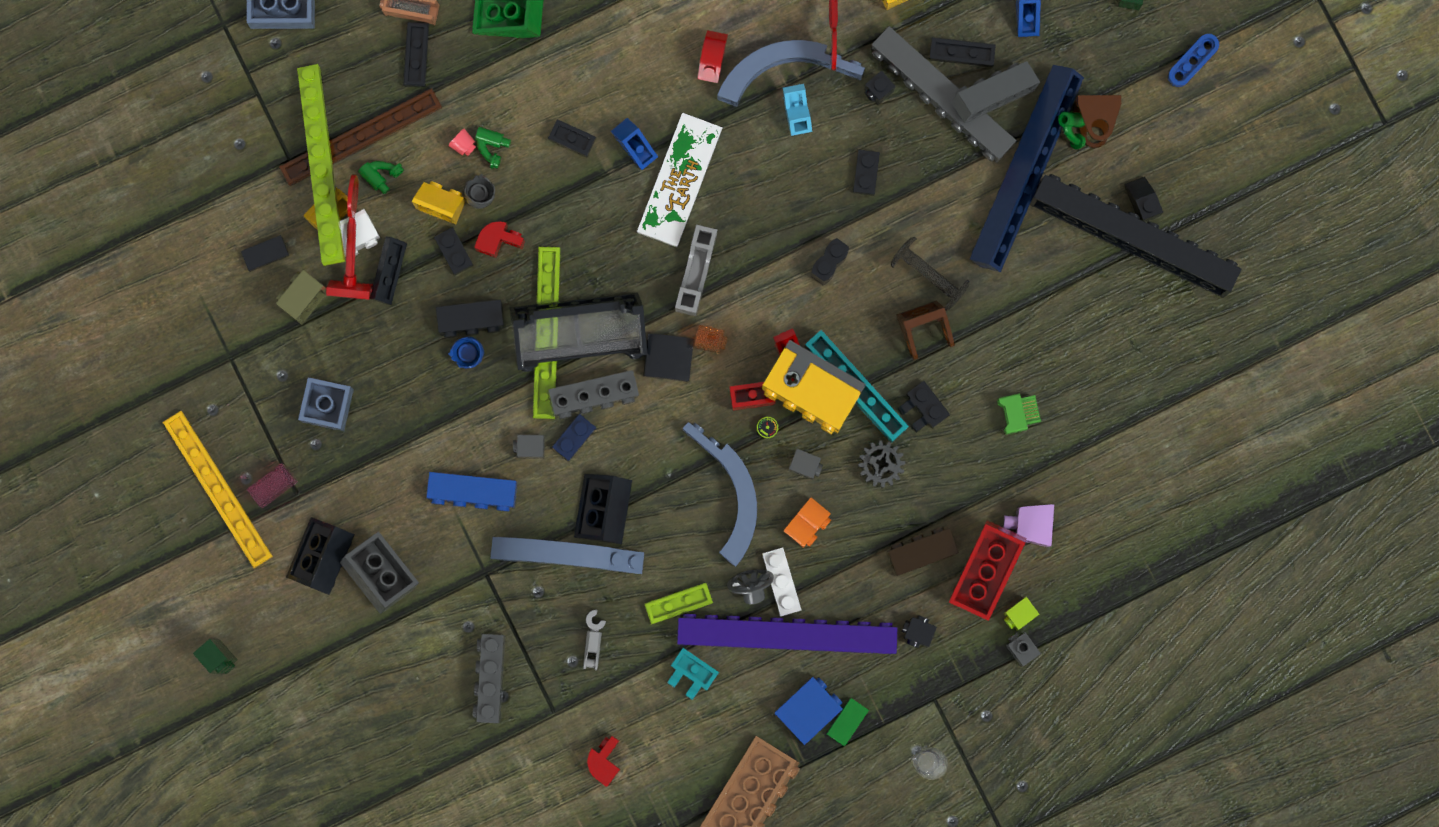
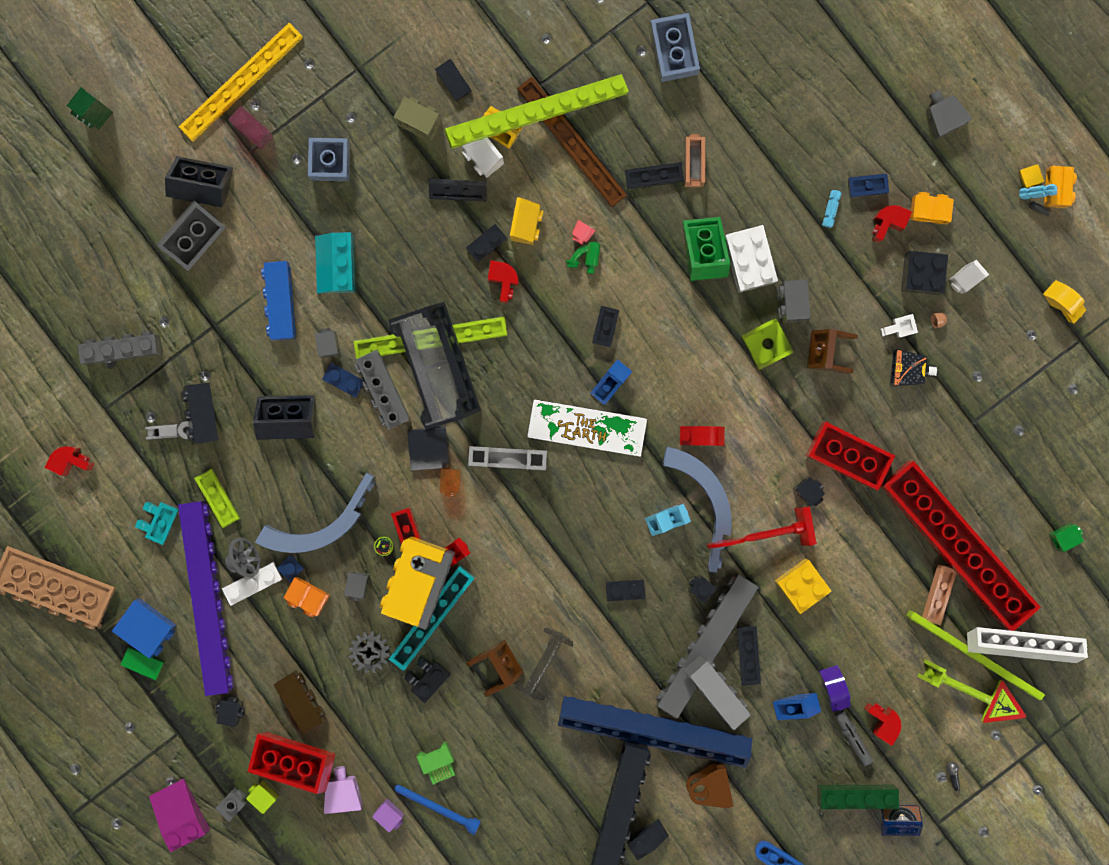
camera: 85 degrees right, 5 degrees up
red piece [326,174,373,300] -> none
green plant [358,161,404,195] -> none
black brick [436,300,505,338] -> none
blue hair [448,336,484,369] -> none
dark grey hair [463,174,495,209] -> none
sand blue arch [490,537,644,574] -> none
black brick [811,238,849,285] -> none
clear hair [911,747,948,780] -> none
green plant [1058,112,1086,150] -> none
none -> magenta slope [149,778,210,853]
none -> black slope [181,383,218,445]
none -> dark blue plate [277,555,305,582]
none -> teal slope [315,232,355,294]
none -> medium lavender brick [372,799,404,832]
none -> blue piece [395,785,481,835]

